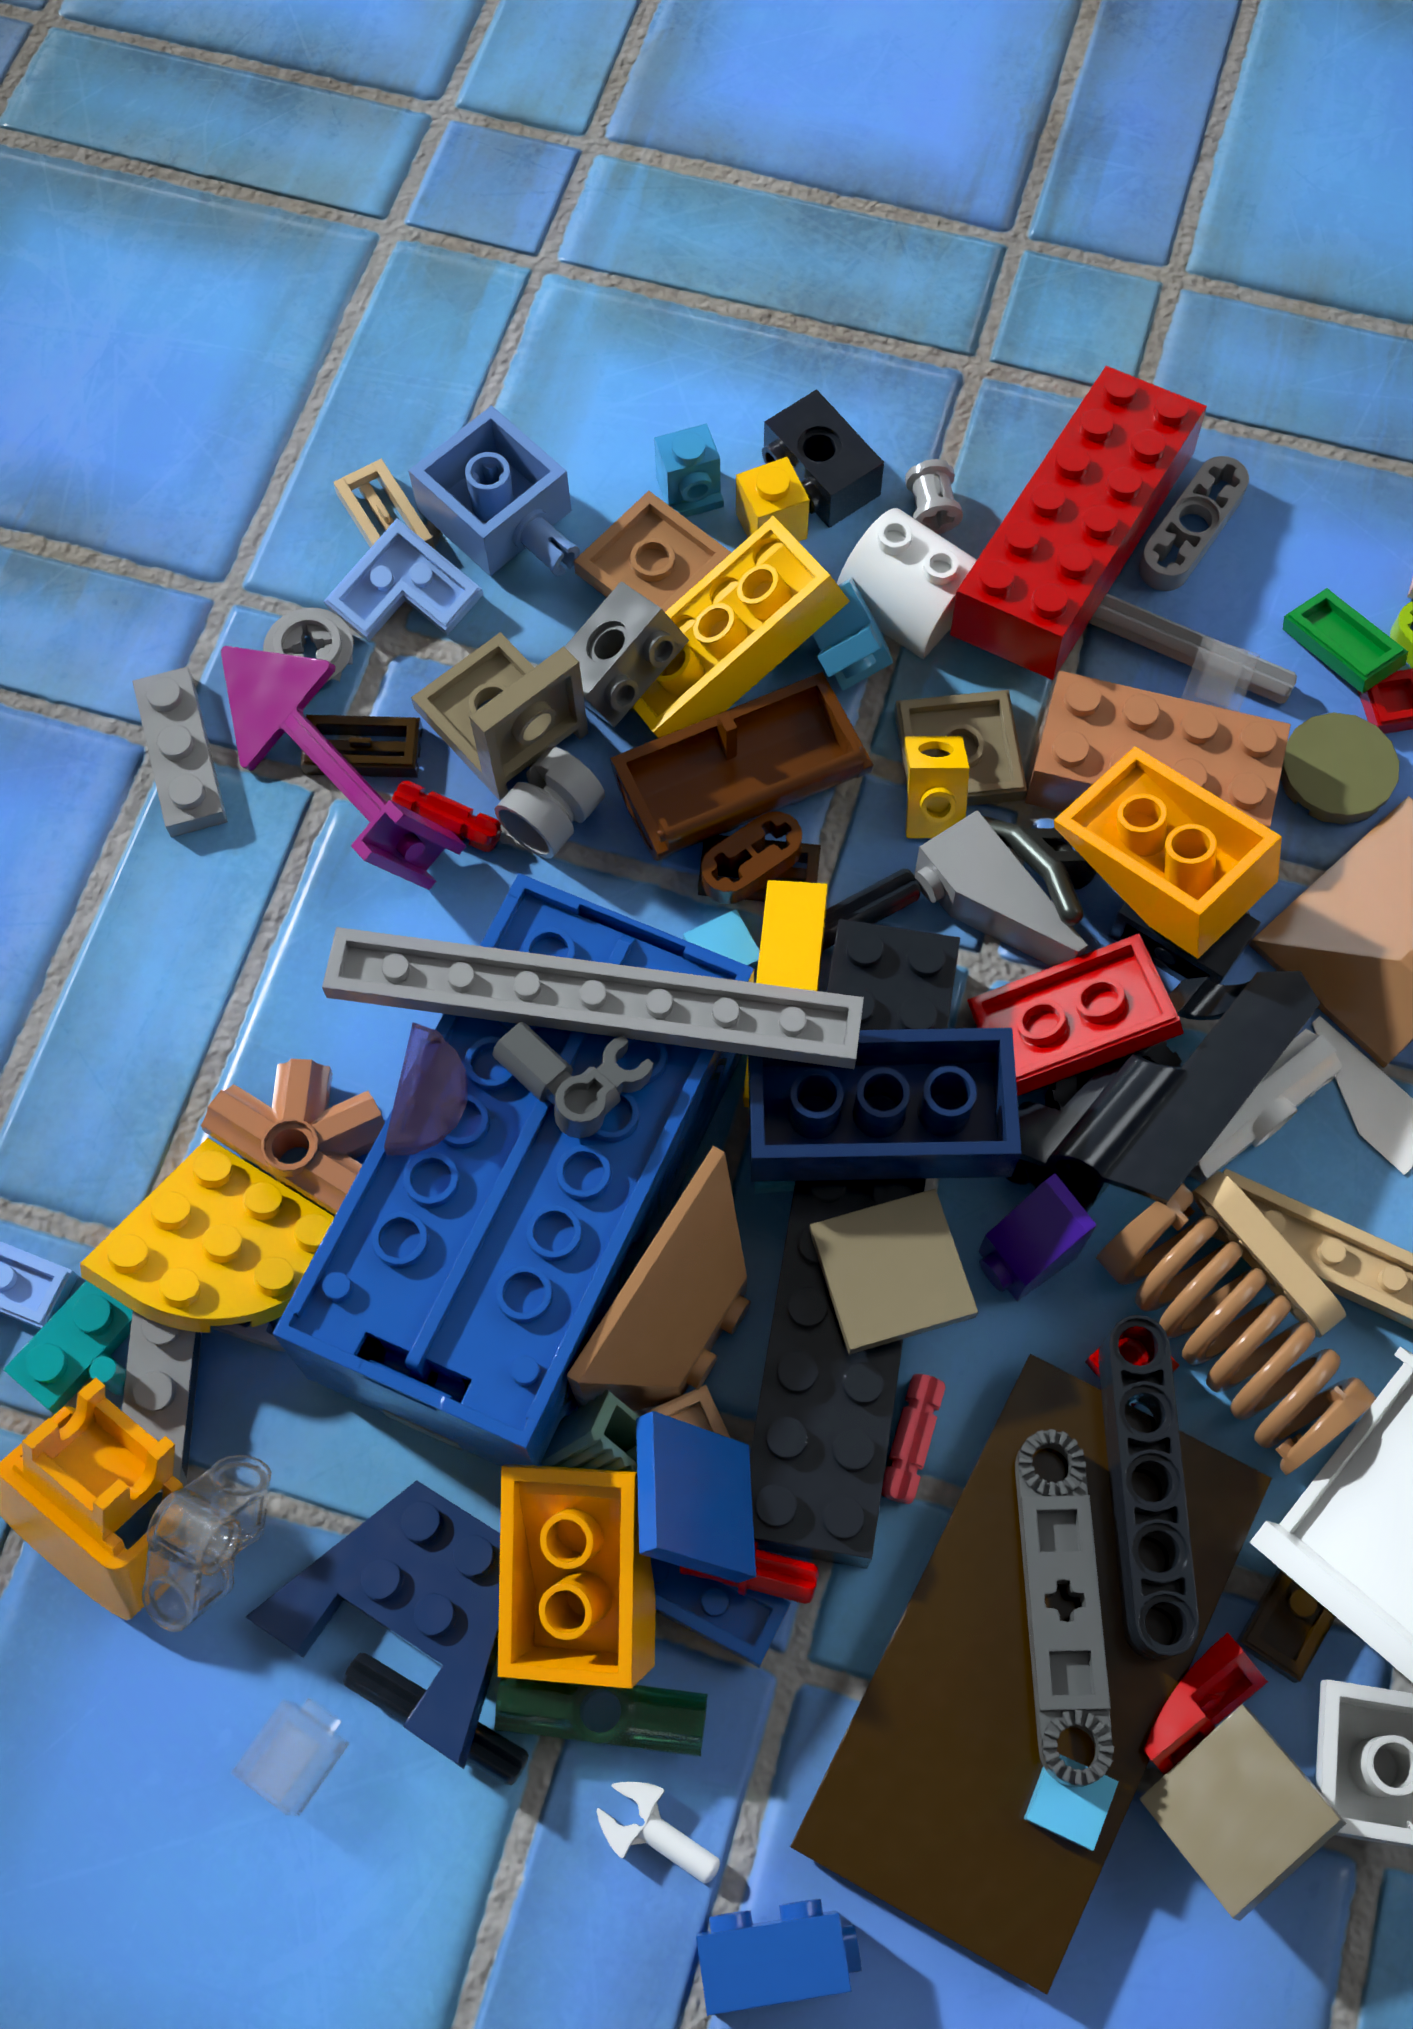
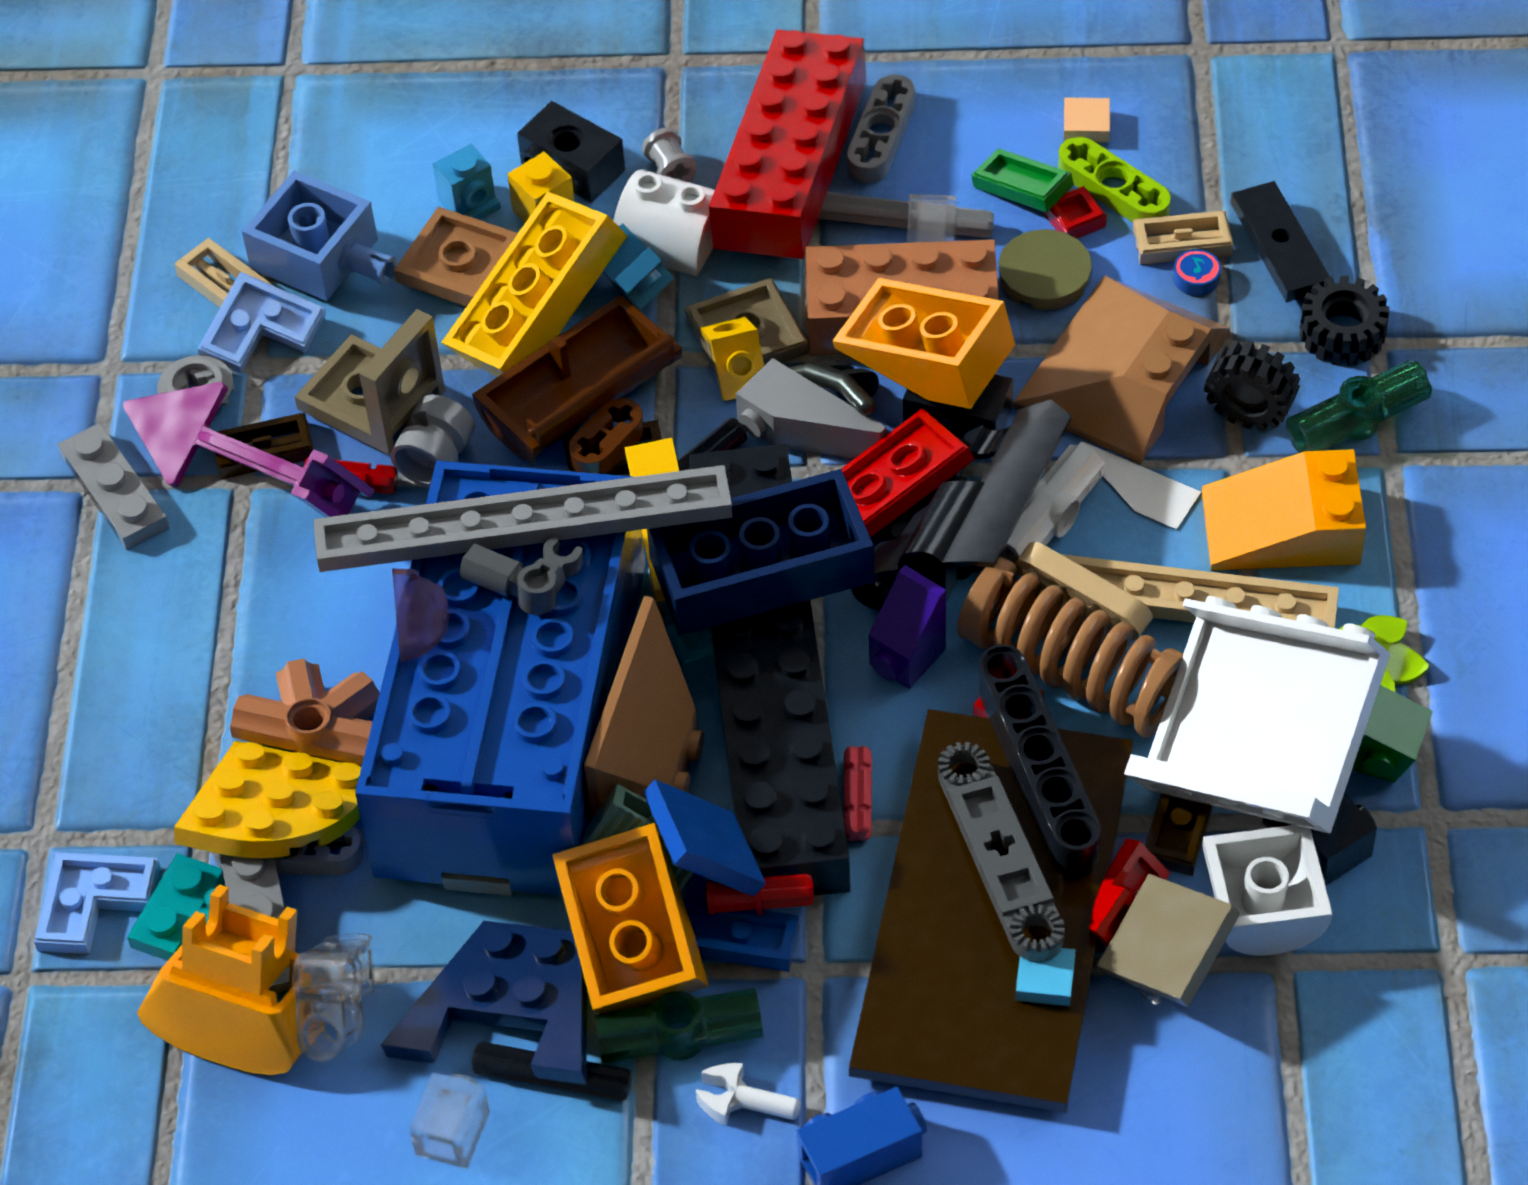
camera: 15 degrees left, 15 degrees down
dark grey brick [565,581,689,727] -> none
dark tan tile [809,1189,978,1355] -> none

